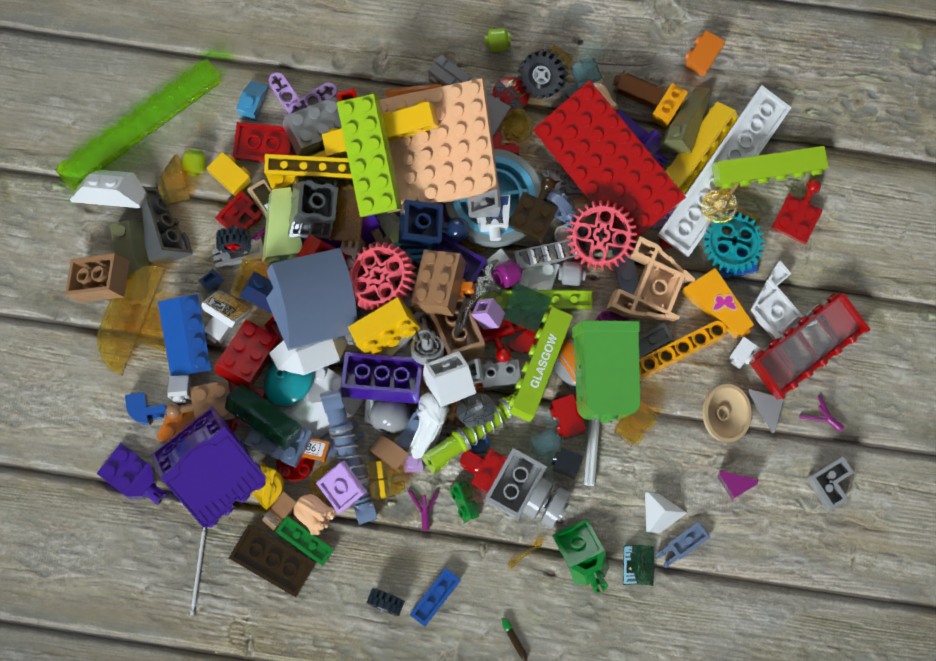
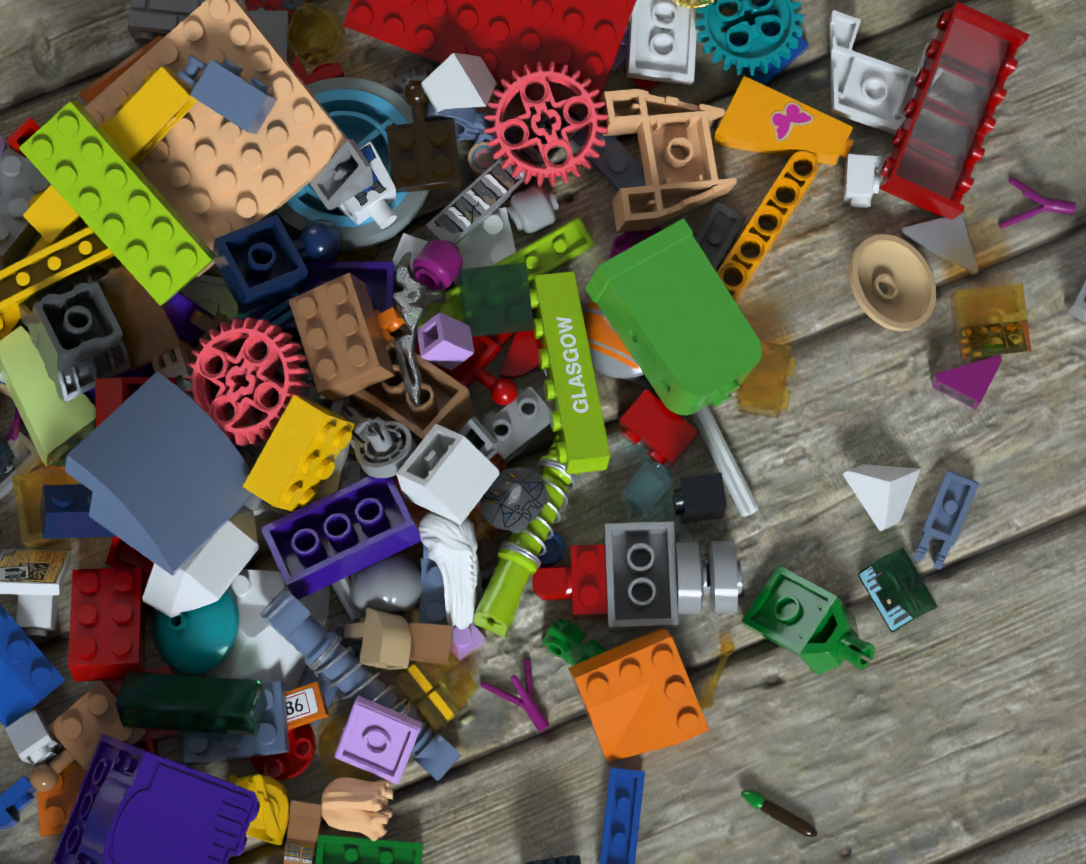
camera: 30 degrees left, 0 degrees up
none -> sand blue brick [177,54,278,134]
none -> tan brick [344,608,411,670]
none -> white slope [421,53,497,112]
none -> orange slope [568,627,709,763]
none -> clear yellow slope [950,283,1031,359]

